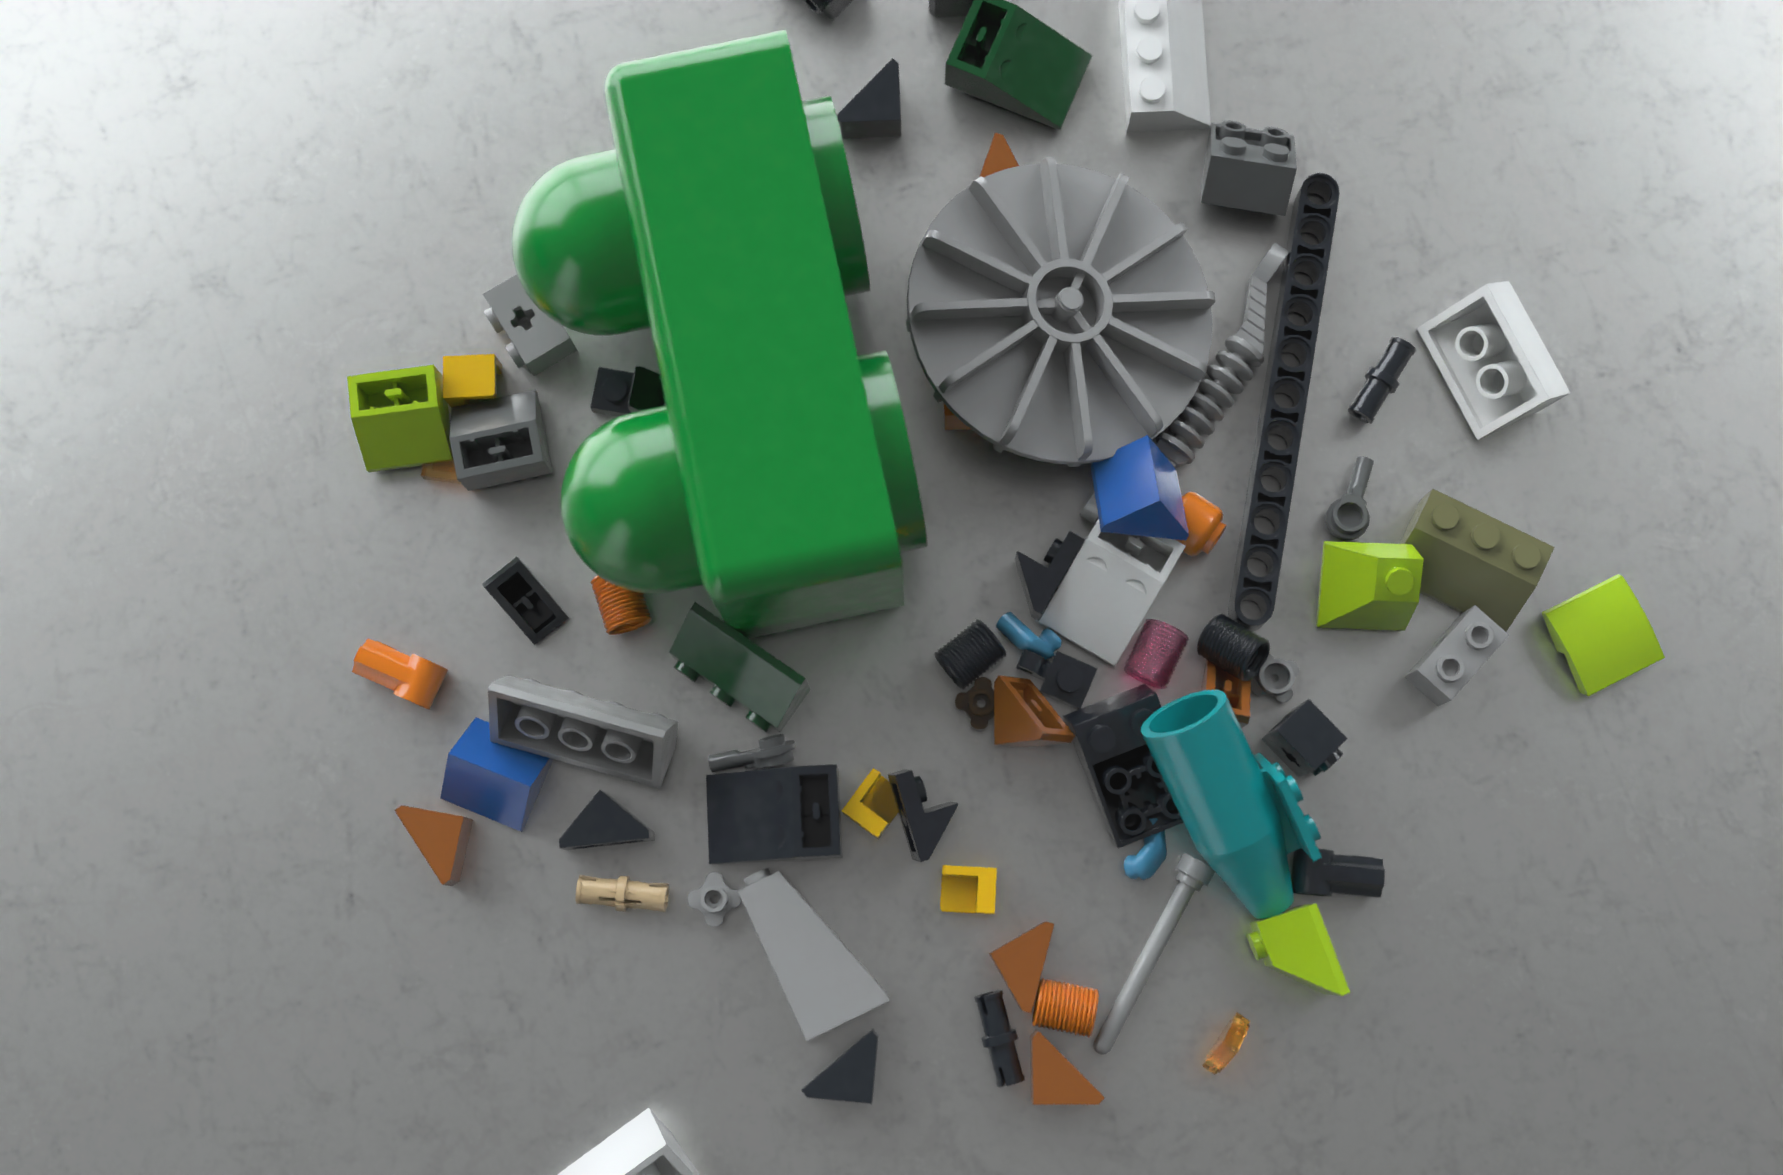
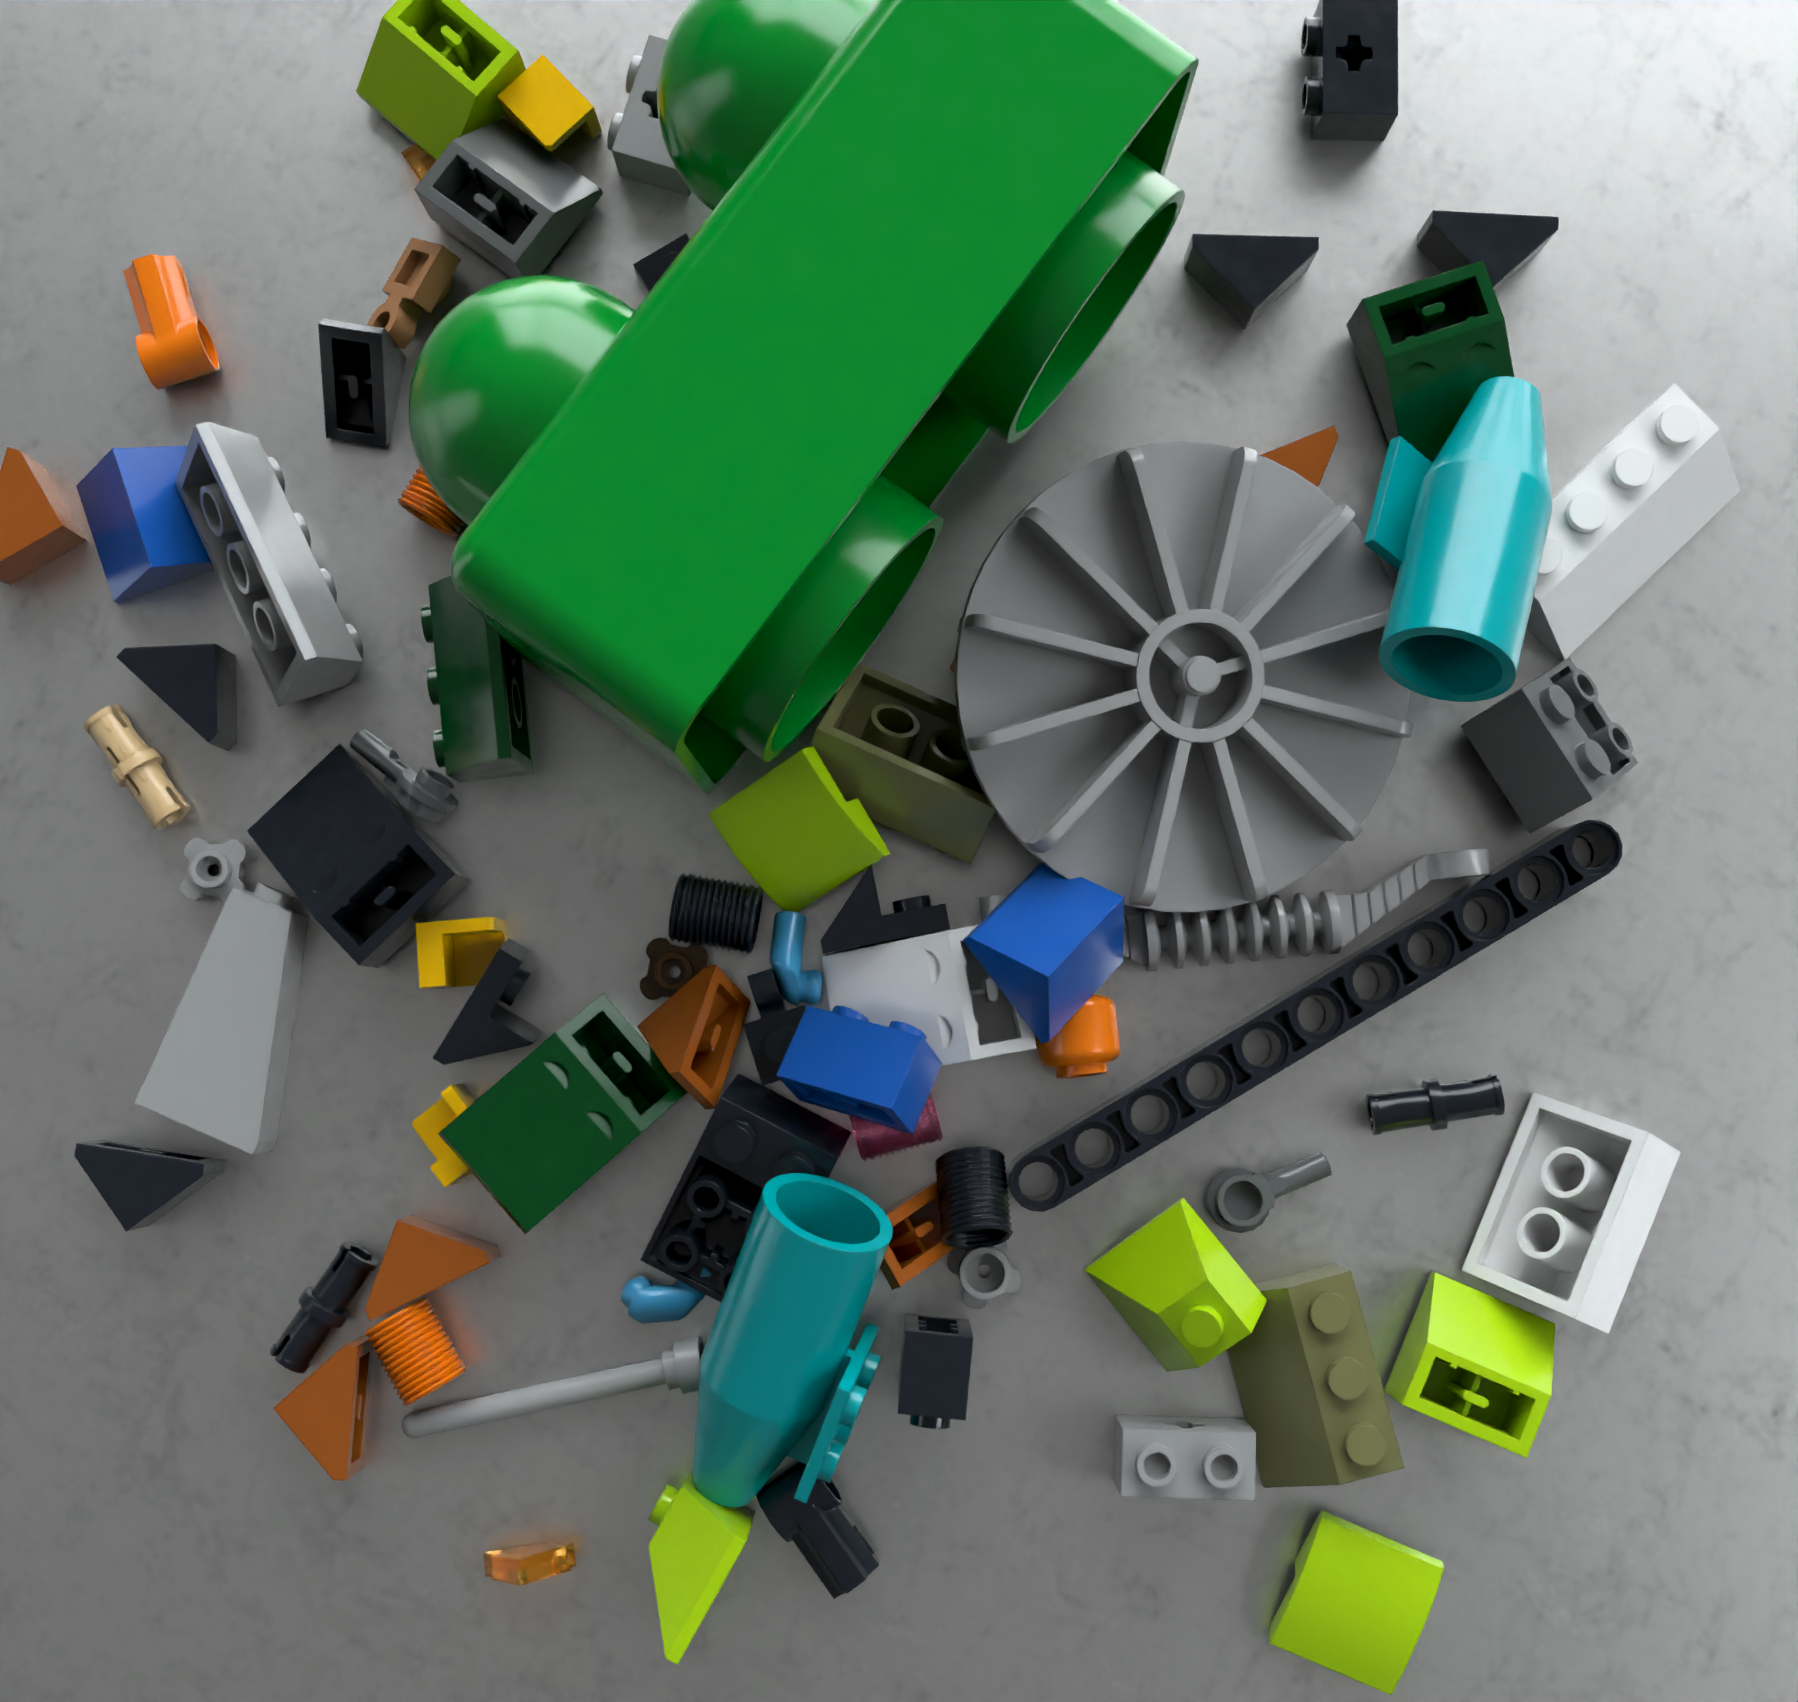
camera: 45 degrees right, 5 degrees up
none -> medium nougat plate [367,237,461,349]
none -> dark green slope [438,993,688,1234]
none -> lime slope [708,746,890,913]
none -> blue brick [776,1005,942,1134]
none -> olive slope [810,663,995,864]
none -> teal piece [1364,376,1552,702]
none -> lime slope [1384,1271,1555,1458]

